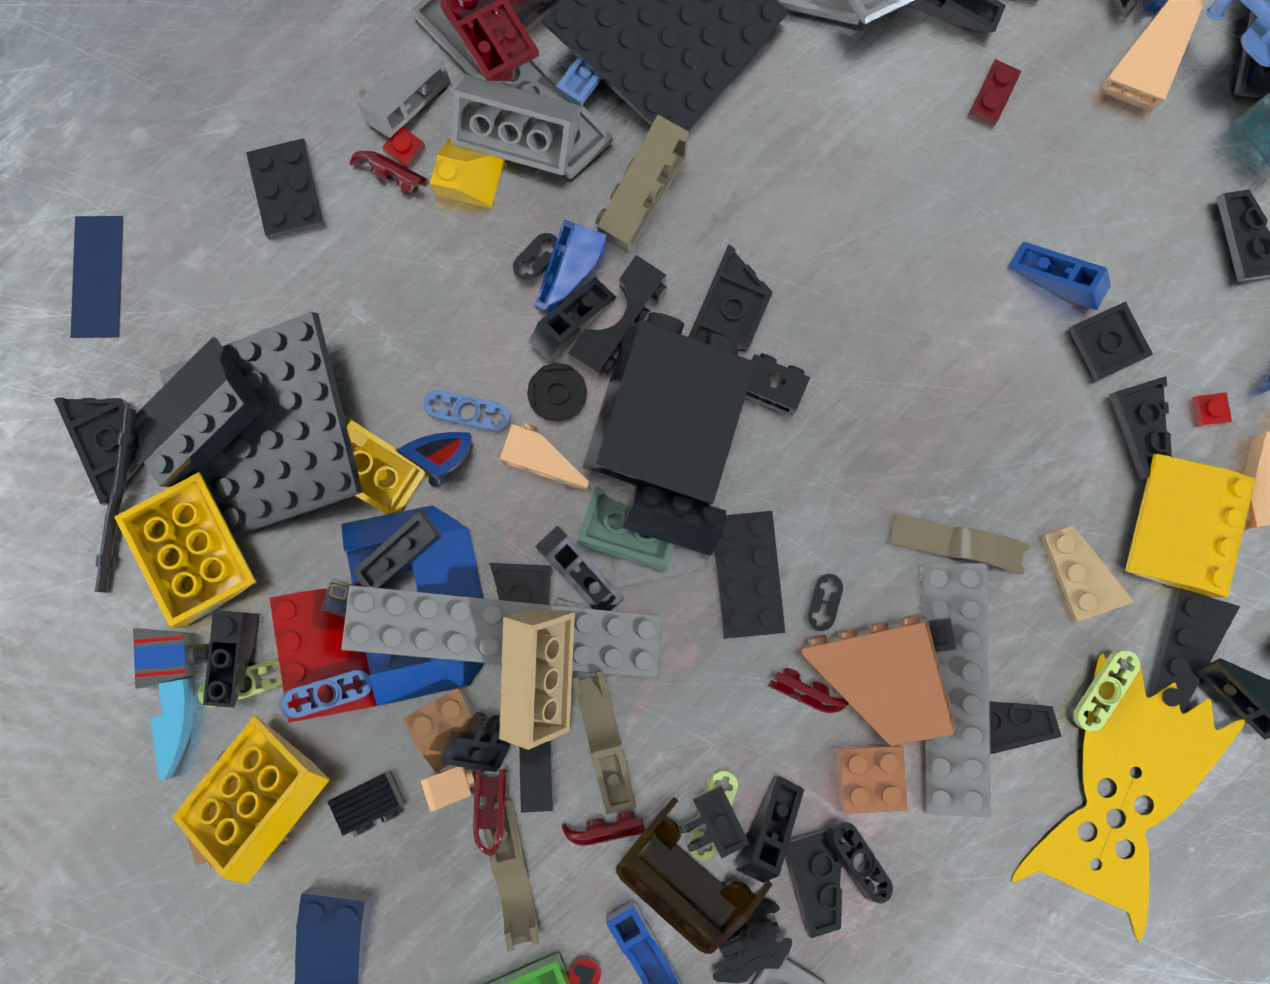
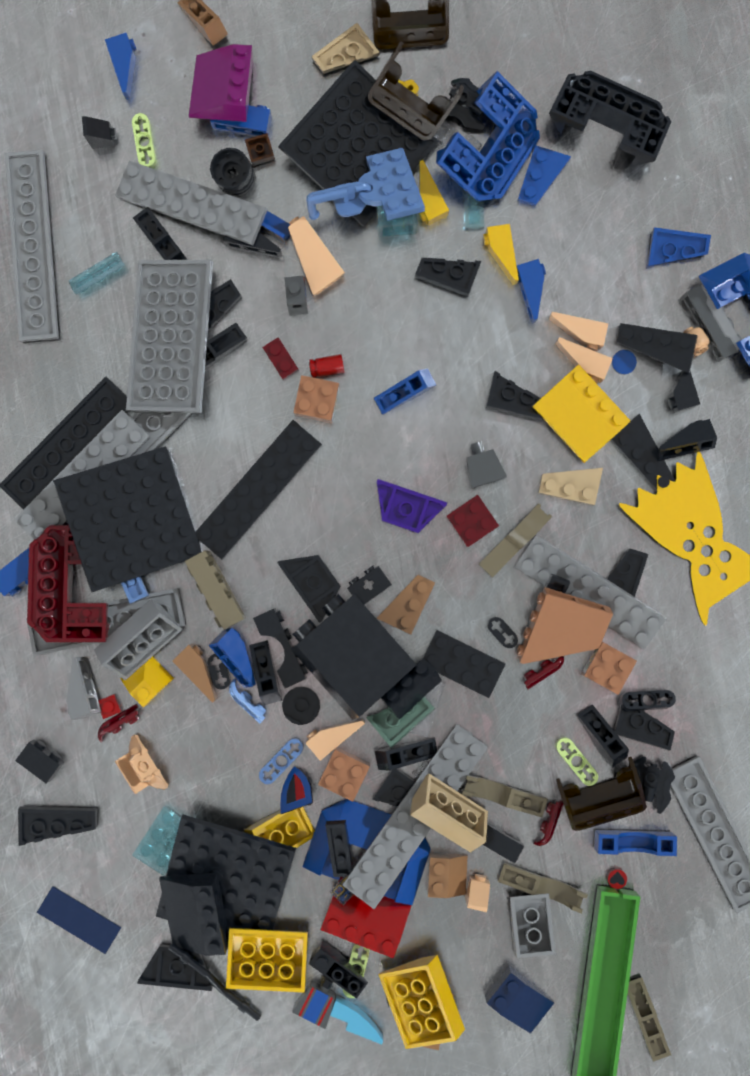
camera: 50 degrees left, 5 degrees up
black plate [246,138,326,239] -> none
medium blue beam [278,670,371,718] -> none
black brick [327,771,405,837] -> none
black hinge [440,712,510,772] -> none
dark red piece [473,769,506,856] -> none
black hinge [678,785,750,859] -> none
black plate [1069,301,1153,382] -> none
yellowish green beam [1073,650,1140,732] -> none
red plate [1192,392,1232,427] -> none
none -> black brick [15,740,65,784]
none -> black wing [18,806,97,846]
none -> light nougat piece [115,735,168,794]
none -> clear light blue plate [132,805,182,876]
none -> medium nougat slope [172,644,217,703]
none -> black plate [195,420,322,560]
none -> light blue piece [229,679,266,724]
none -> dark grey torso [284,276,308,315]
none -> nougat brick [293,375,340,423]
none -> red piece [309,354,345,378]
none -> nougat brick [318,747,370,802]
none -> medium nougat wing [376,575,435,635]
none -> dark purple wing [377,479,448,533]
none -> dark red plate [446,495,499,548]
none -> dark grey torso [466,441,507,489]
none -> light grey slope [510,893,556,958]

